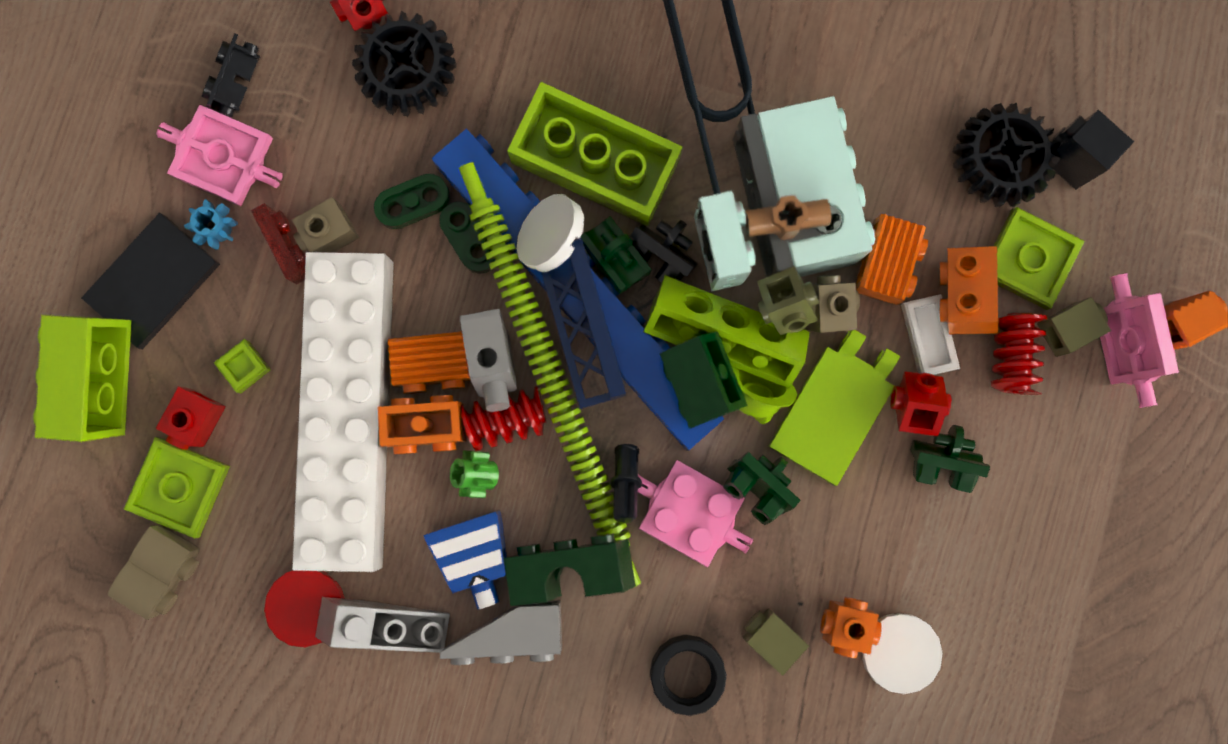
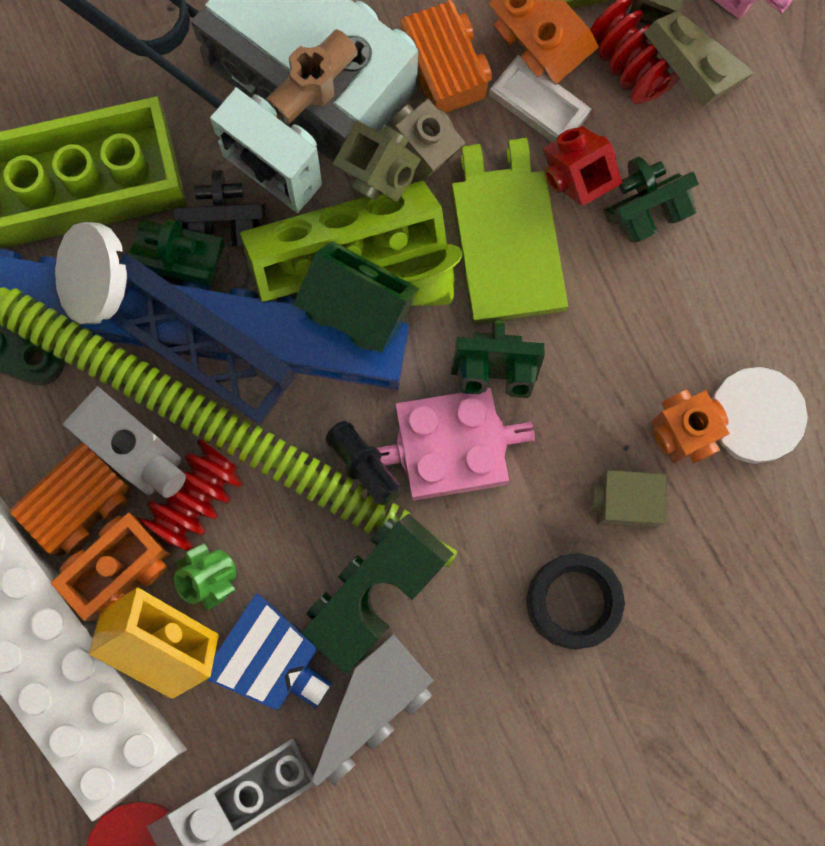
camera: 45 degrees left, 5 degrees down
none -> yellow brick [89,587,219,699]
none -> olive wing [644,11,754,107]

